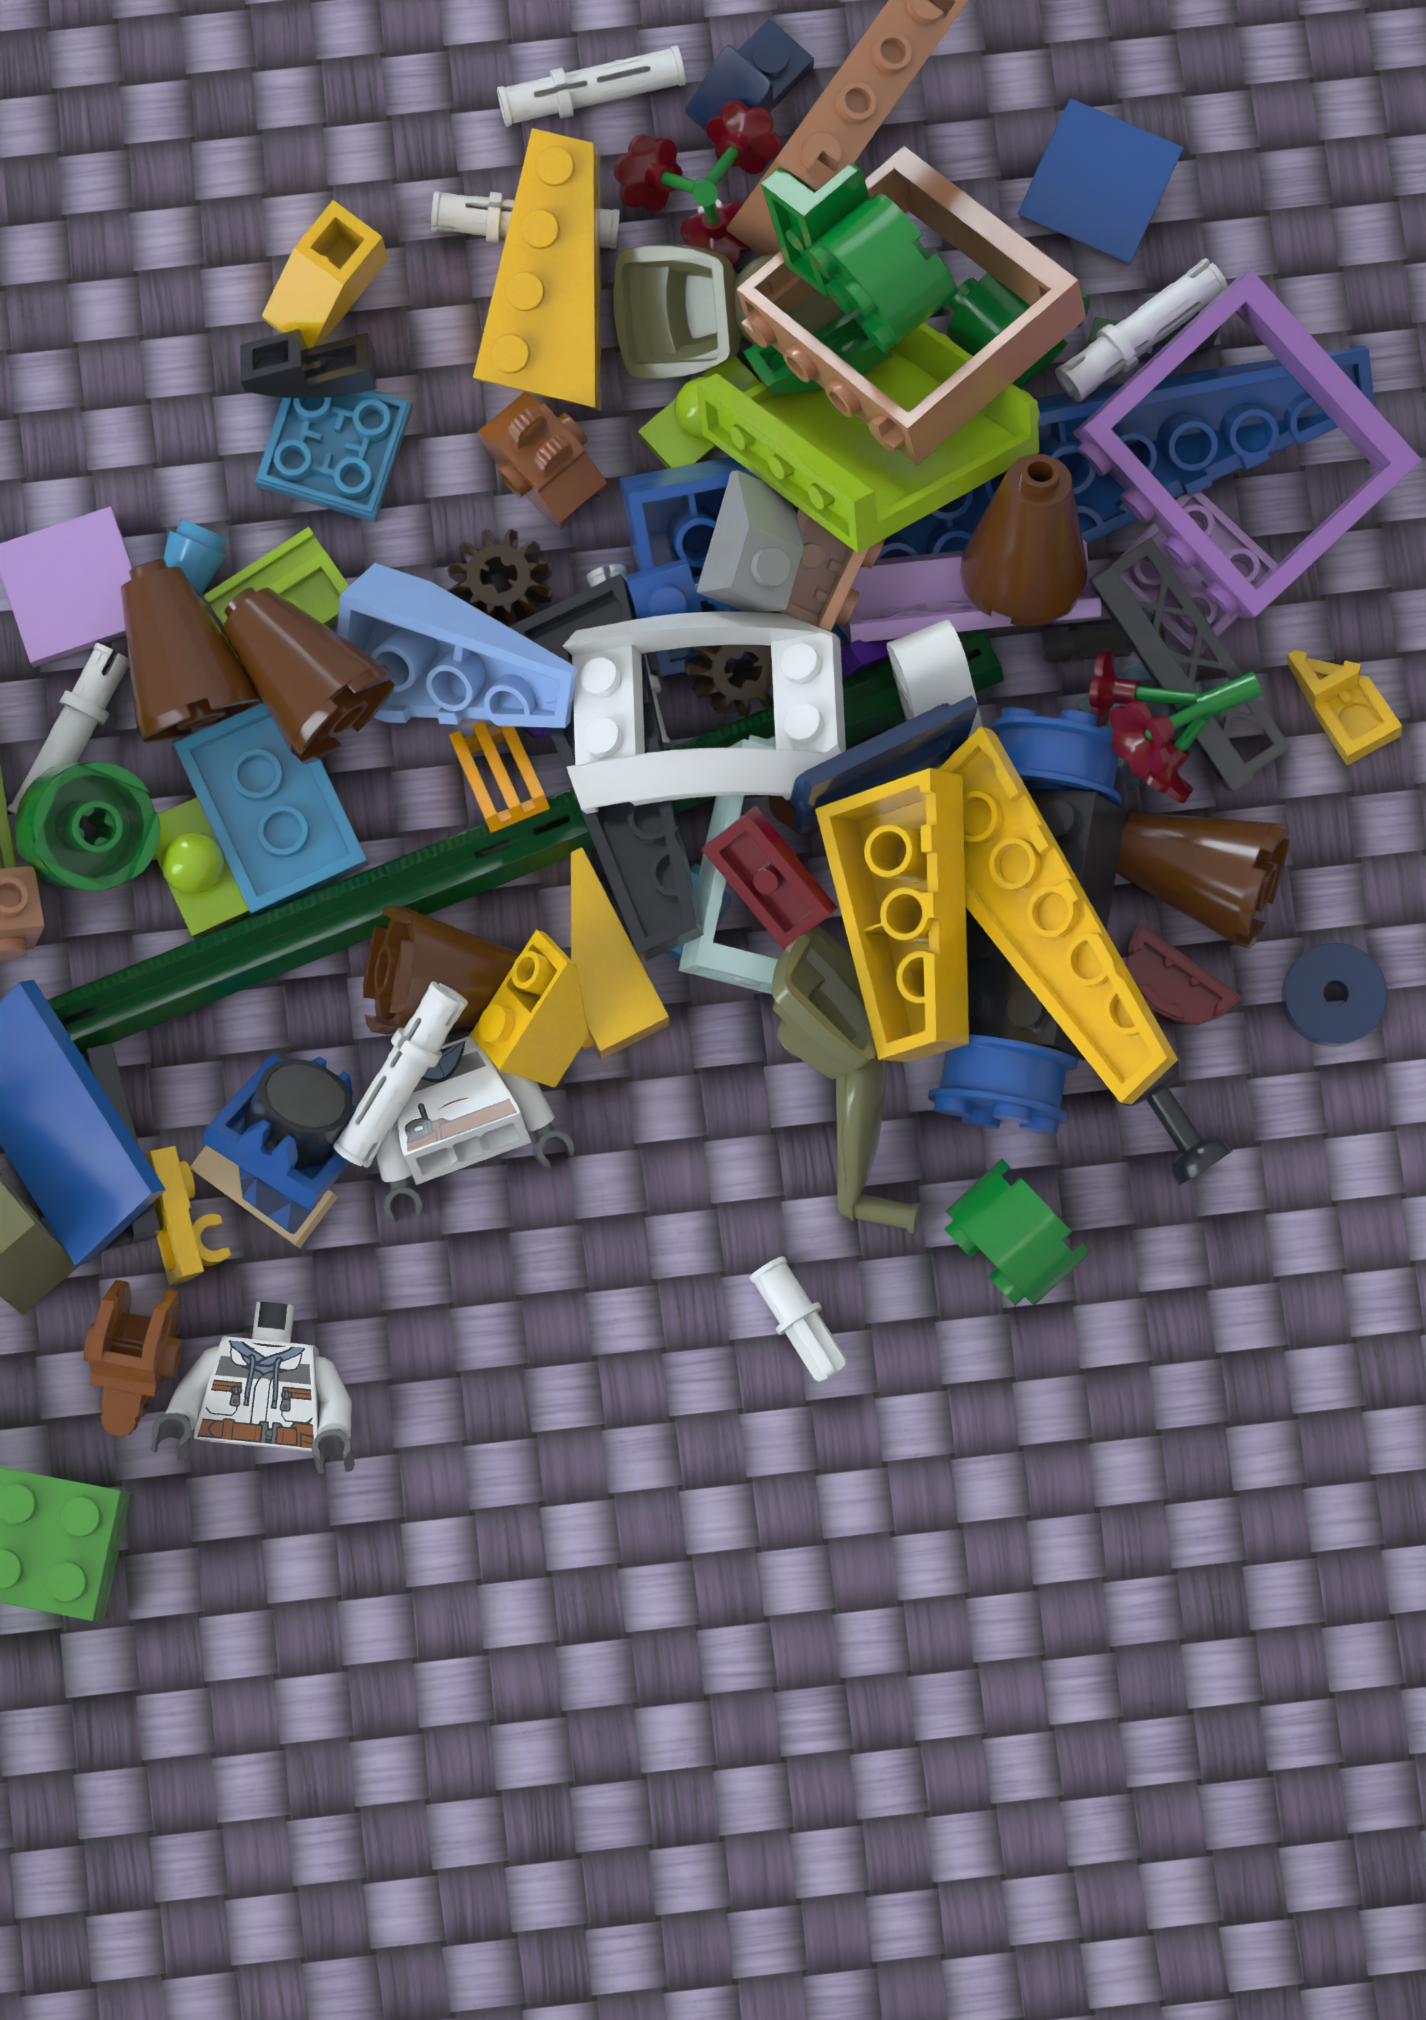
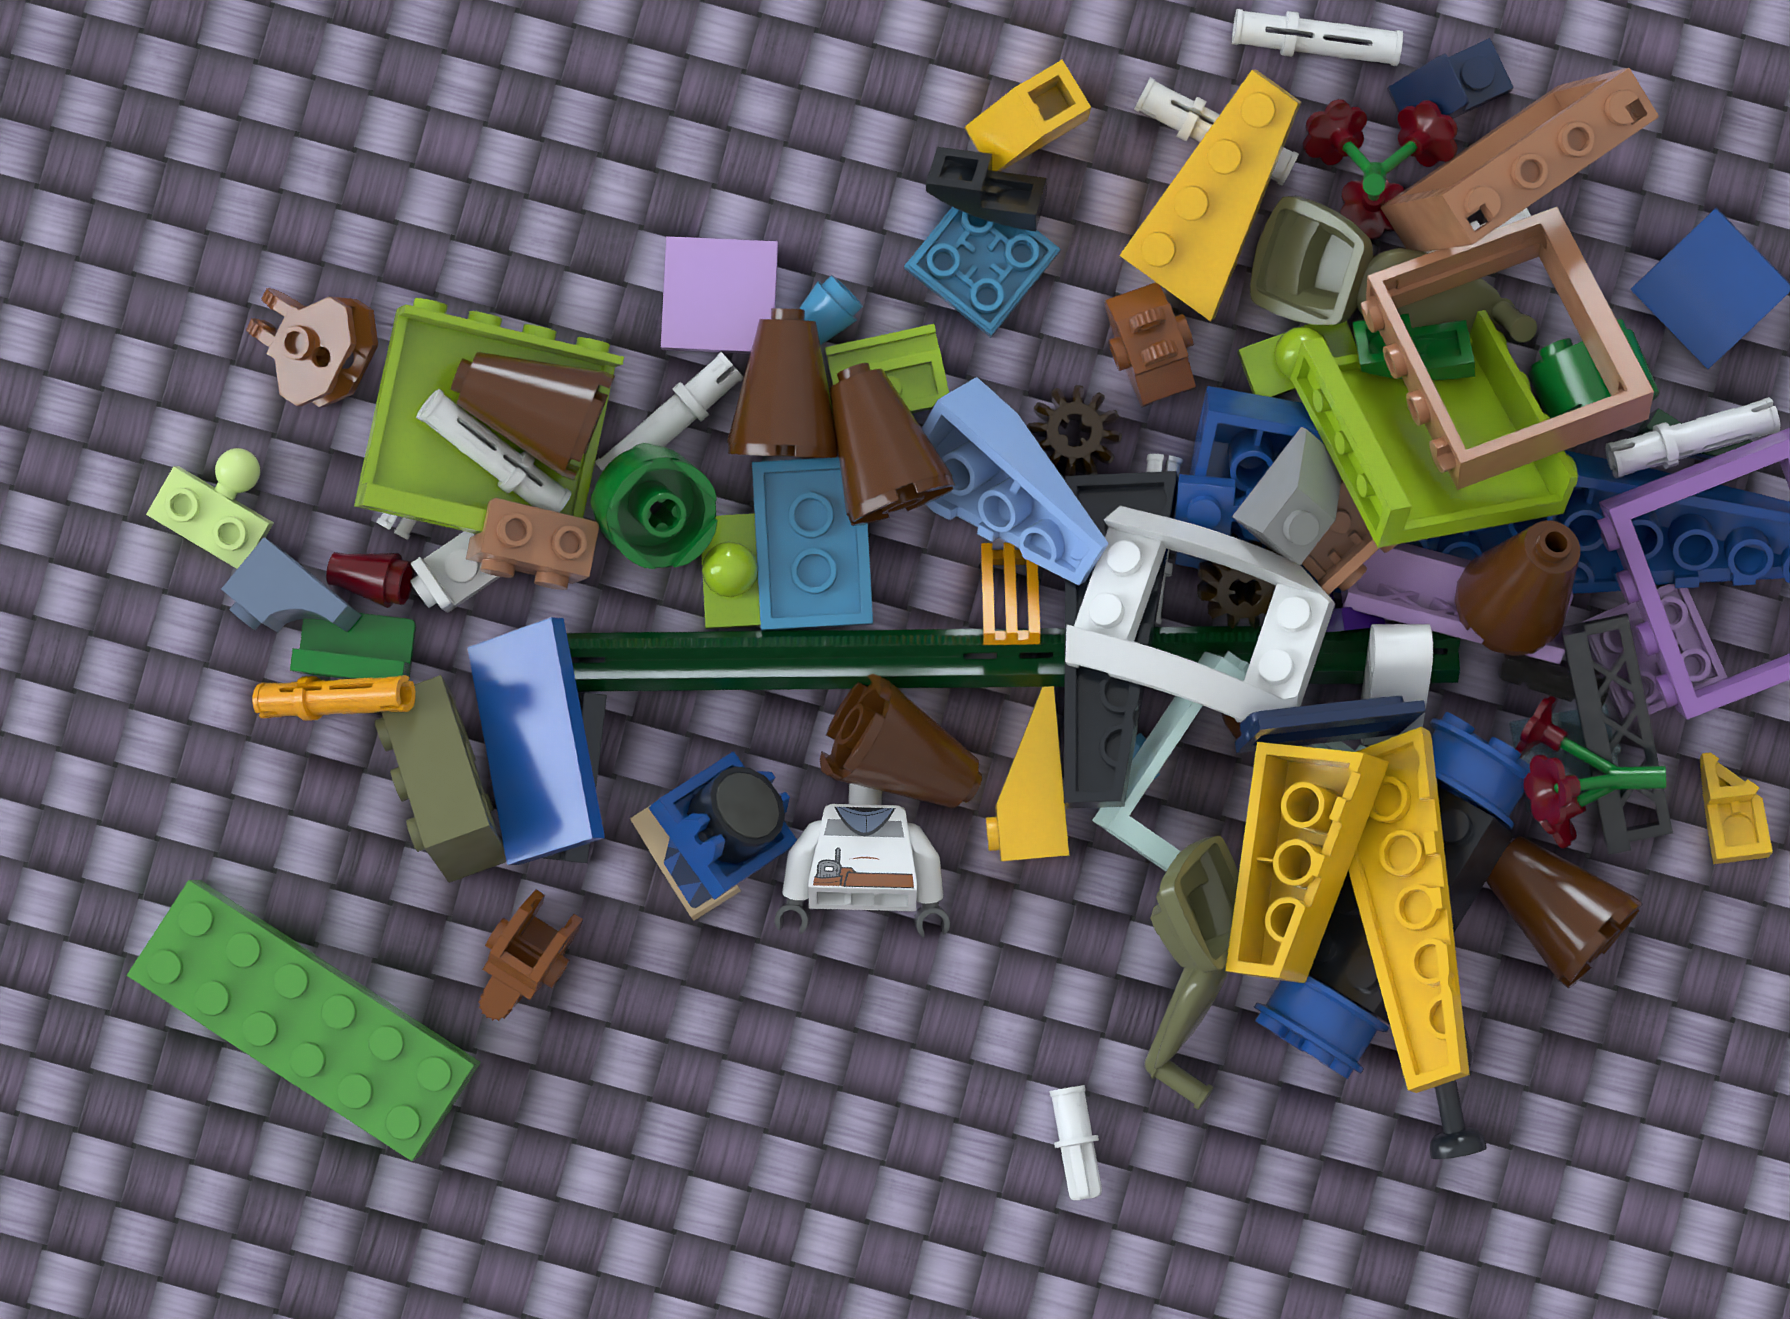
camera: 25 degrees right, 5 degrees up
yellow plate [145,1146,231,1286] -> none
torso [151,1302,355,1474] -> none
white pin [333,981,468,1168] -> none
yellow slope [470,929,589,1088] -> none
dark red plate [701,805,838,950] -> none
green panel [761,163,870,298] -> none
green brick [805,193,958,353] -> none
green brick [944,1158,1090,1306] -> none
dark red tile [1126,923,1242,1025] -> none
dark blue piece [1282,943,1387,1047] -> none

